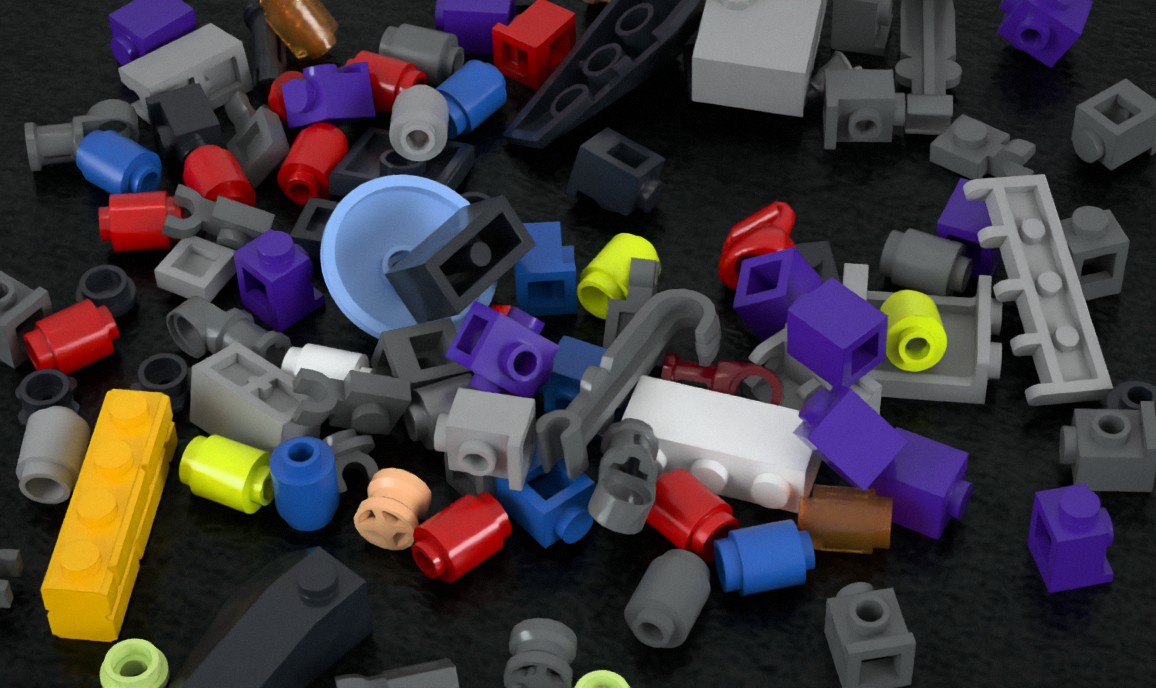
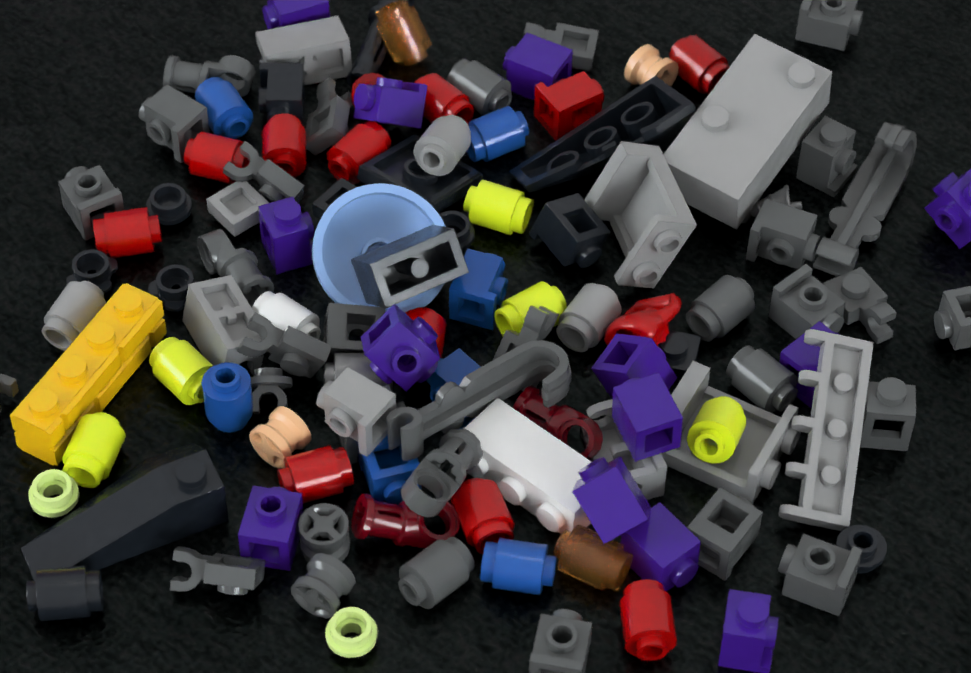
camera: 20 degrees right, 5 degrees up
none -> neon yellow brick [62,412,126,488]
none -> dark grey brick [139,85,210,163]
none -> dark purple brick [238,486,304,571]
none -> dark grey wheel [298,503,350,562]
none -> dark red connector [351,493,460,549]
none -> neon yellow brick [463,179,534,235]
none -> light grey brick [556,283,622,352]
none -> light grey panel [584,141,697,288]
none -> red brick [620,579,677,661]
none -> dark grey brick [686,275,755,342]
none -> dark grey brick [687,488,763,581]
none -> dark grey brick [768,264,846,339]

